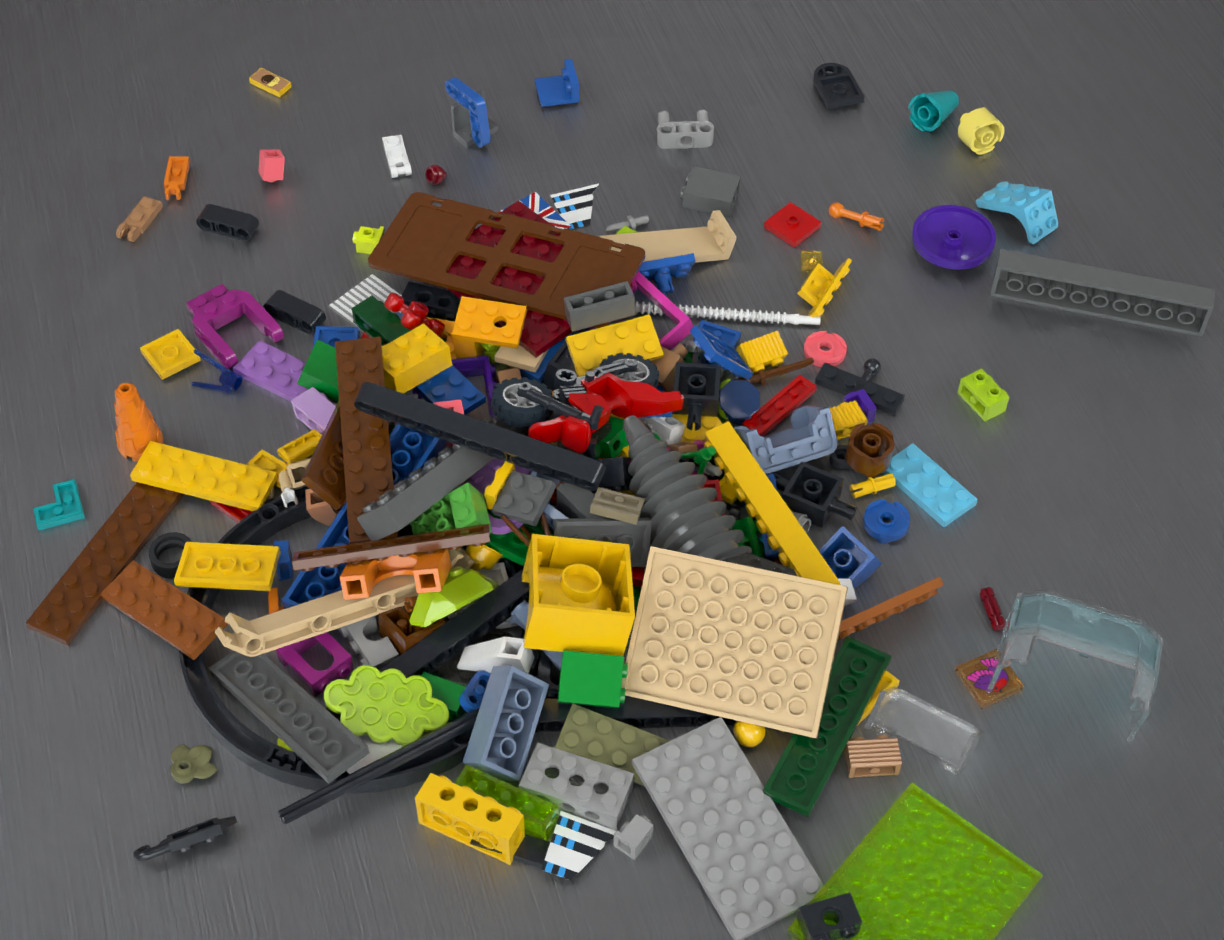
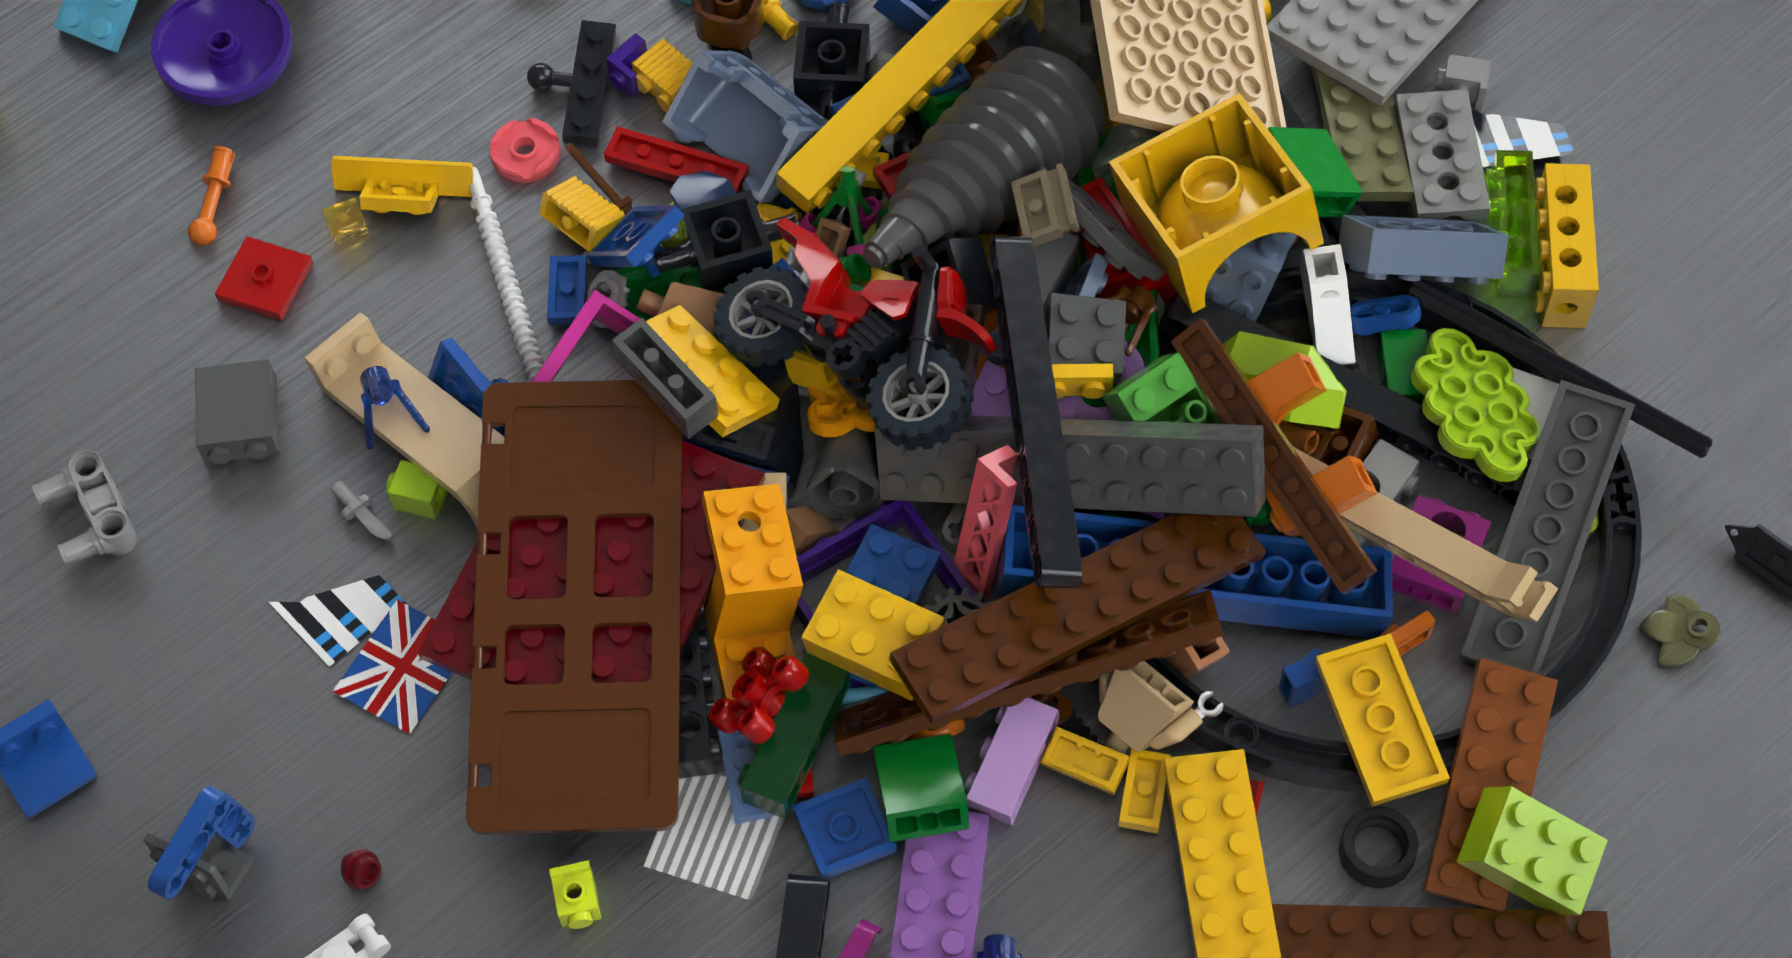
camera: 110 degrees left, 10 degrees up
none -> clear blue plant [360,366,430,450]
none -> lime brick [1457,786,1608,915]

